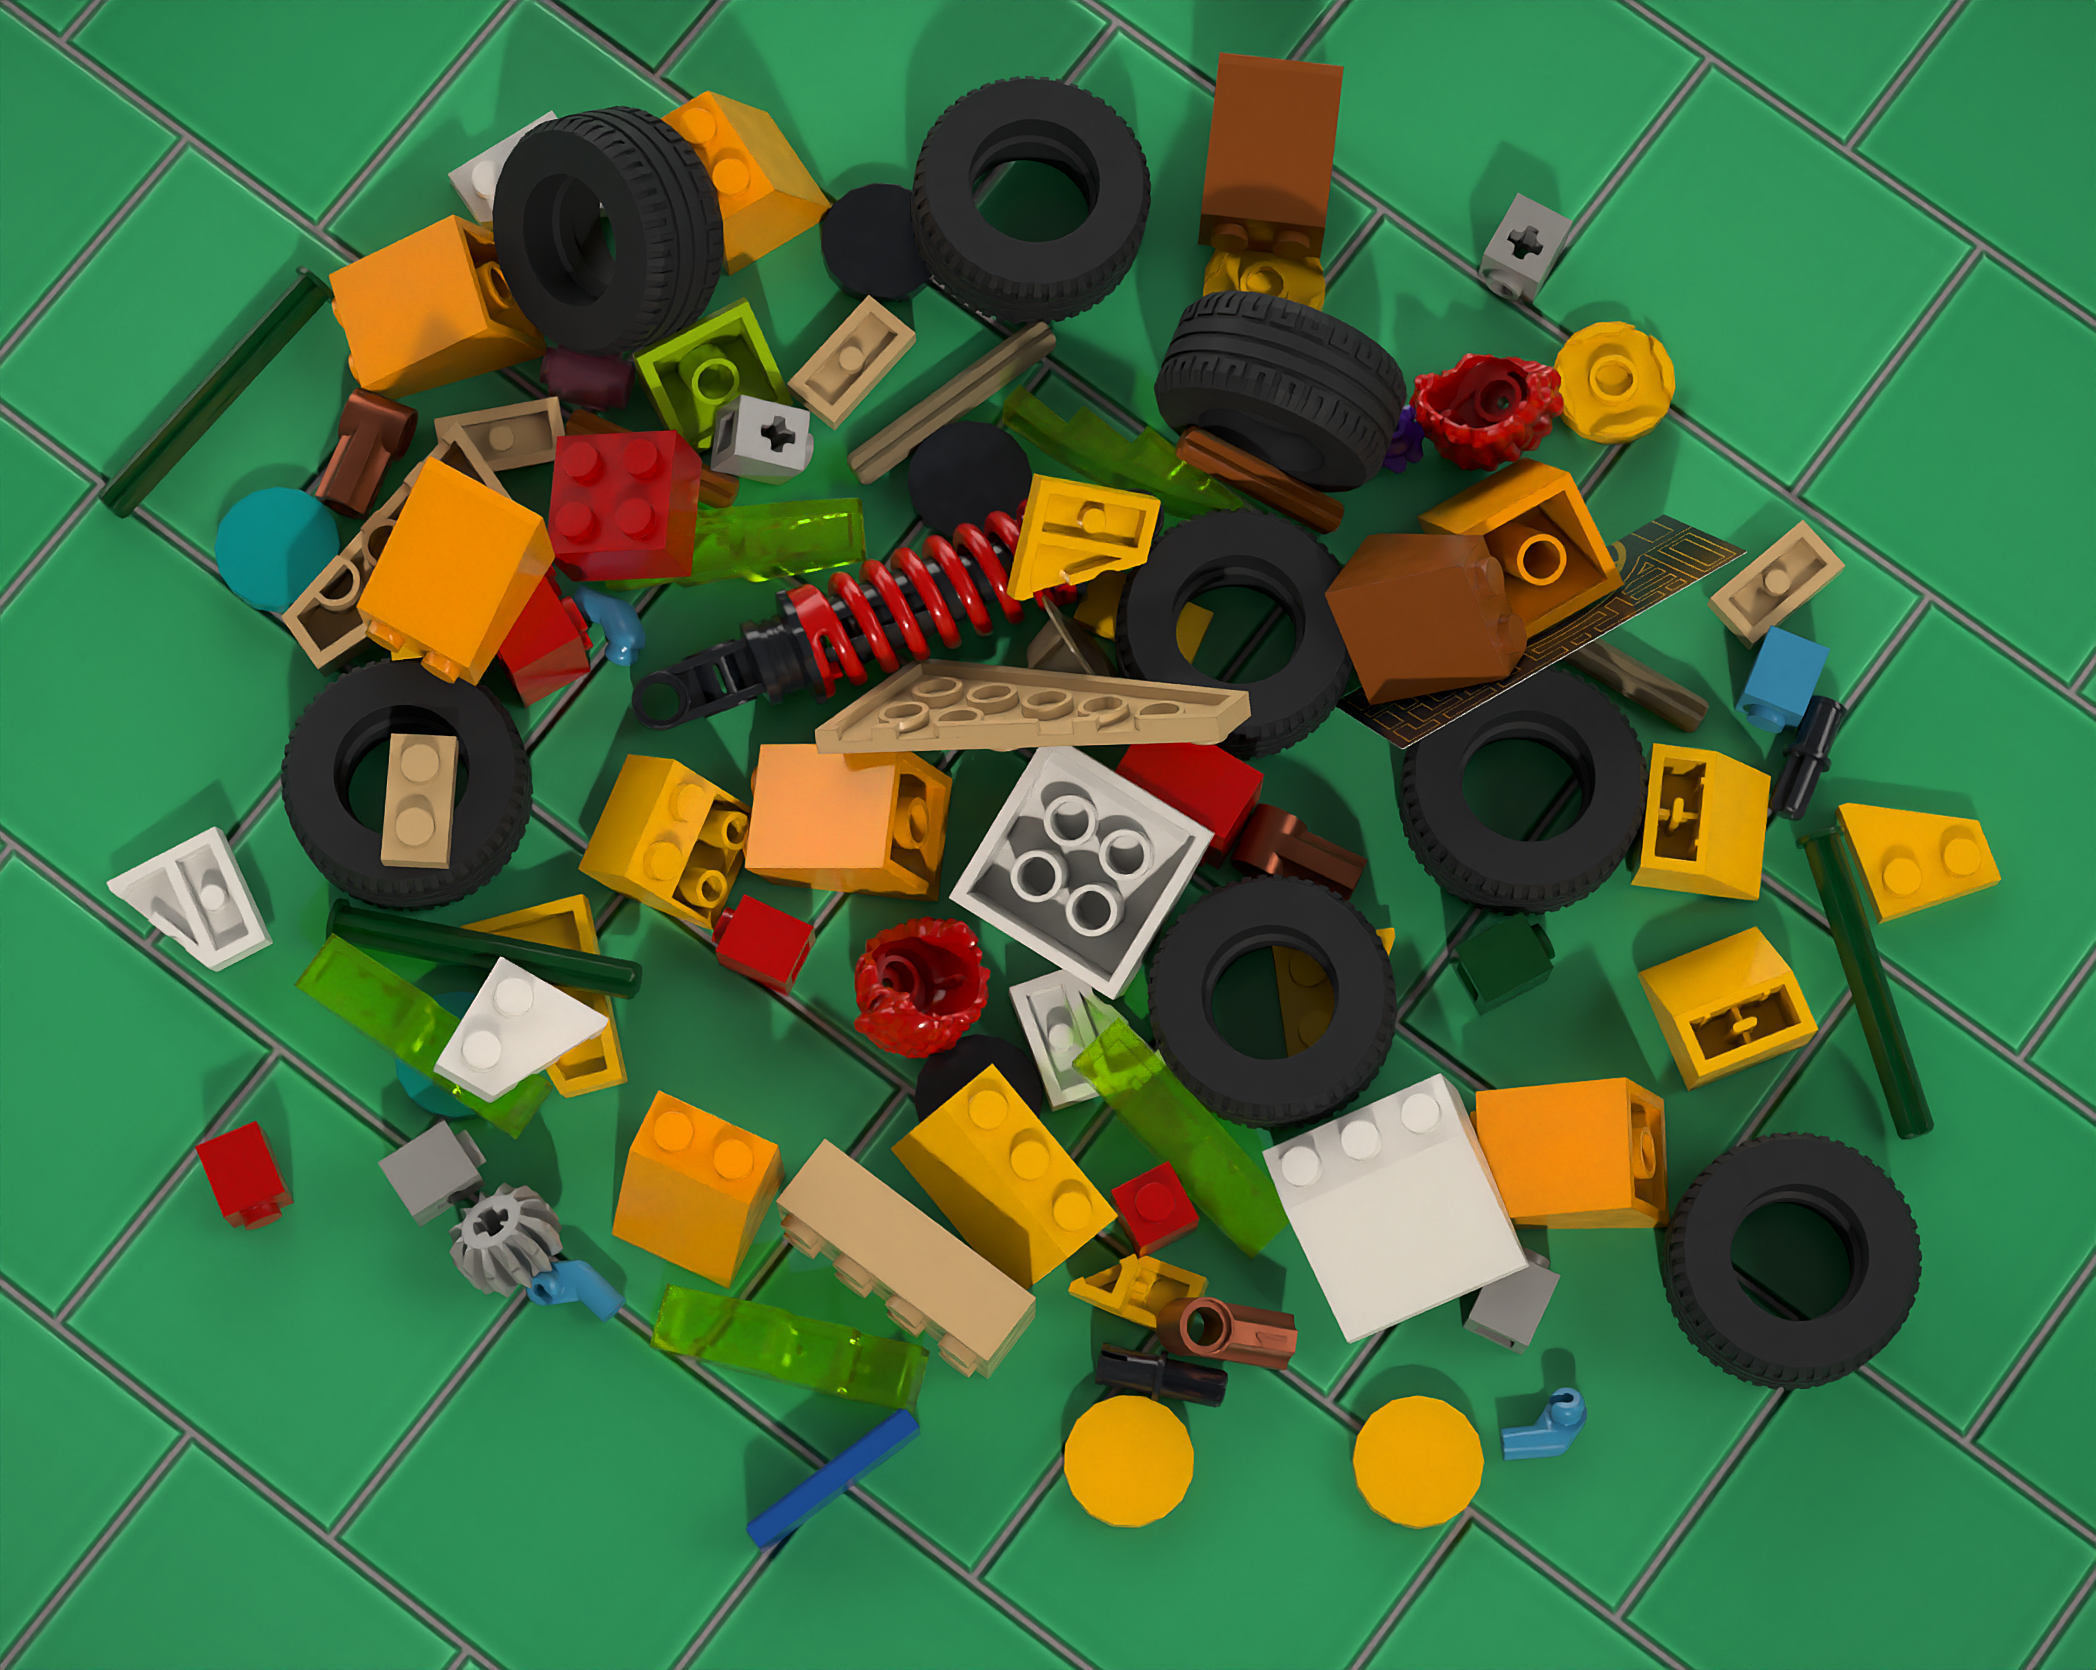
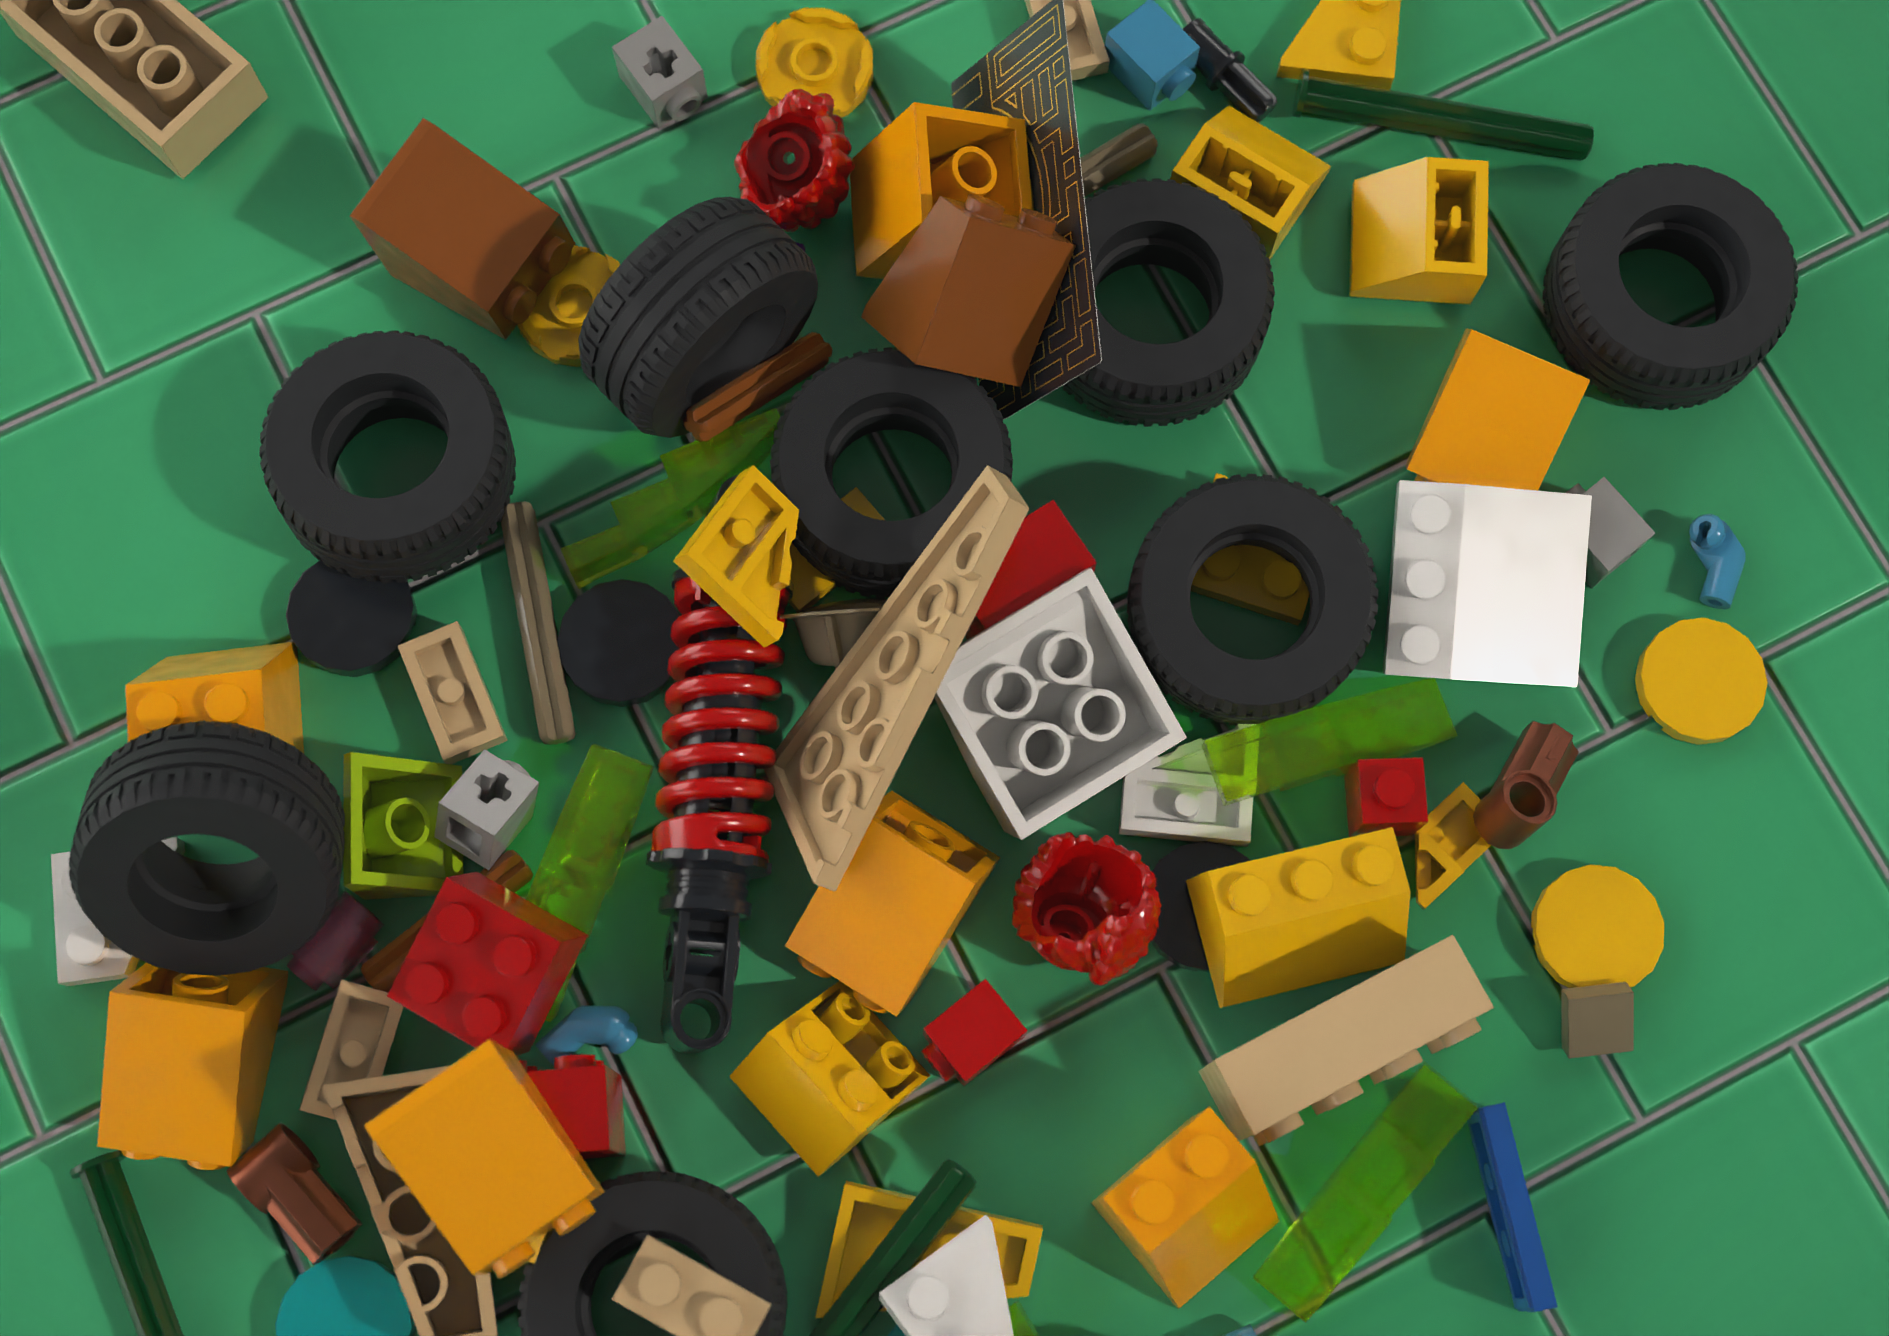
camera: 65 degrees left, 0 degrees up
black axle [1095,1342,1228,1408] -> none
copper piece [1229,803,1368,901] -> none
dark green brick [1449,912,1555,1016] -> none
none -> dark tan tile [1561,982,1634,1058]

